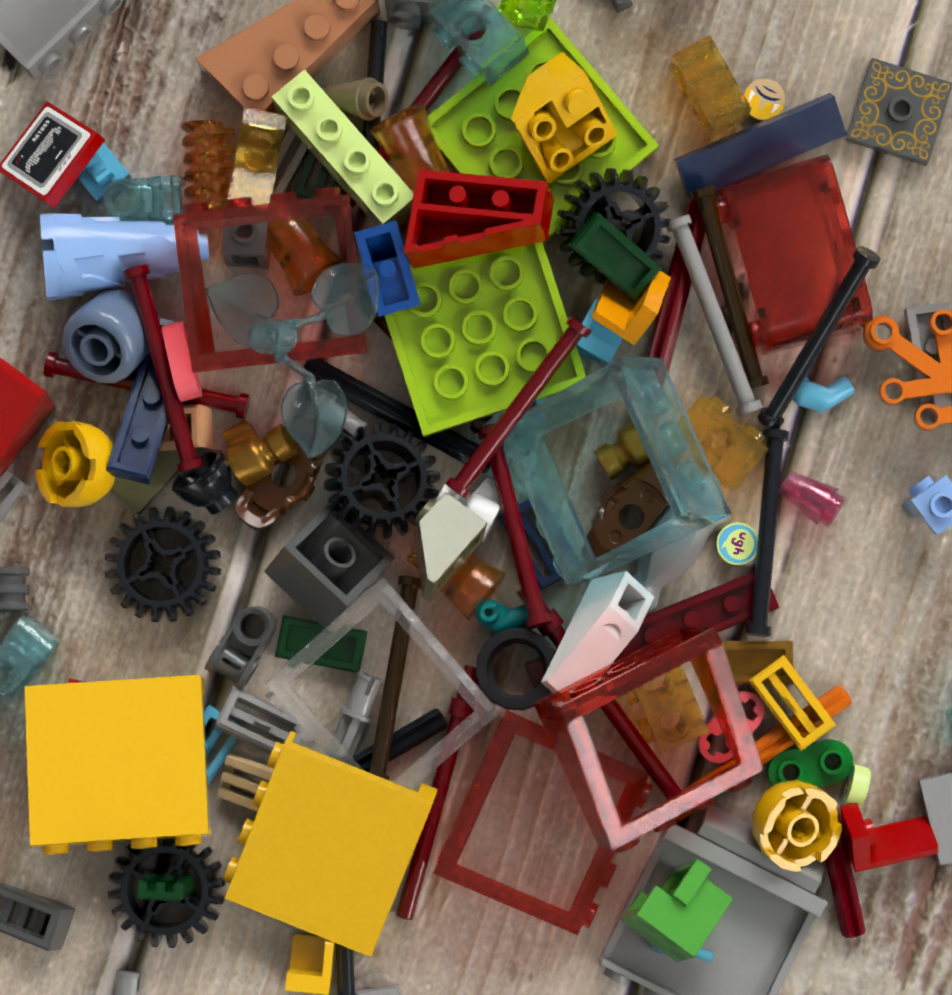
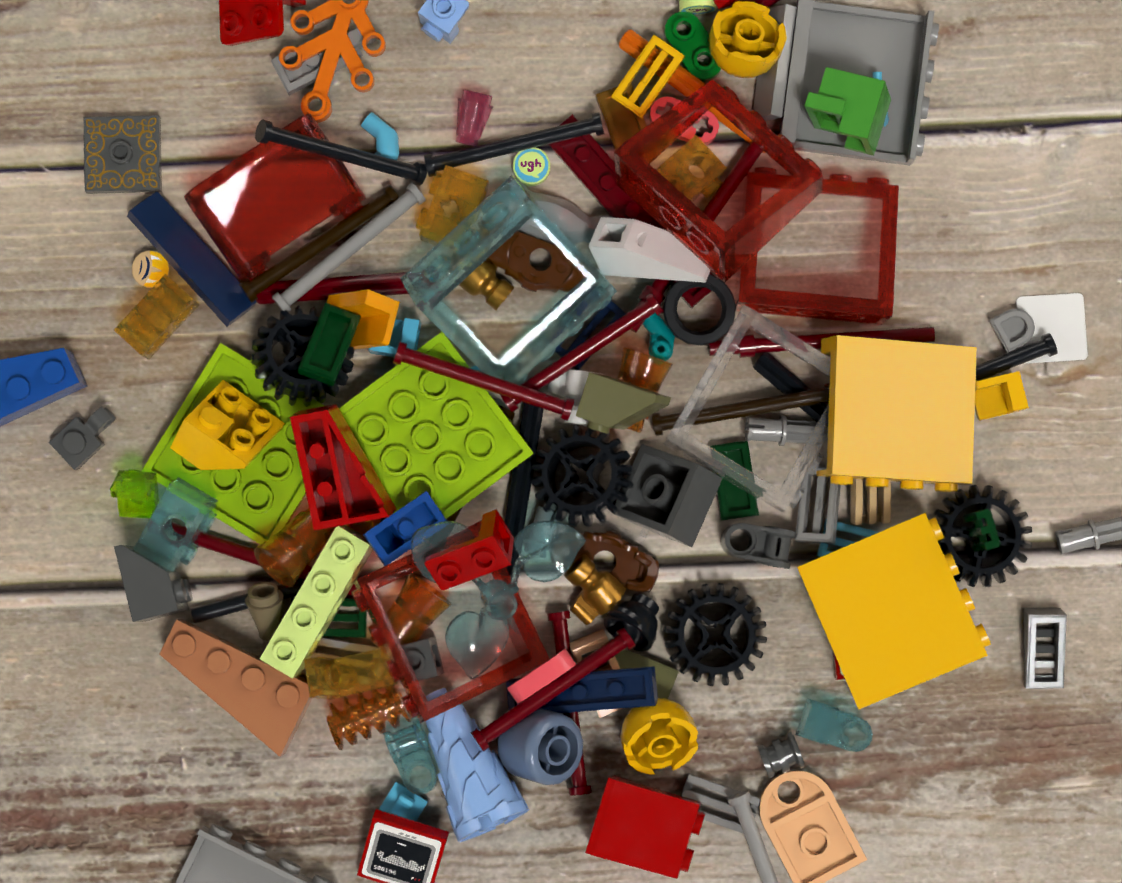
camera: 110 degrees left, 0 degrees up
none -> red bracket [424,509,514,590]

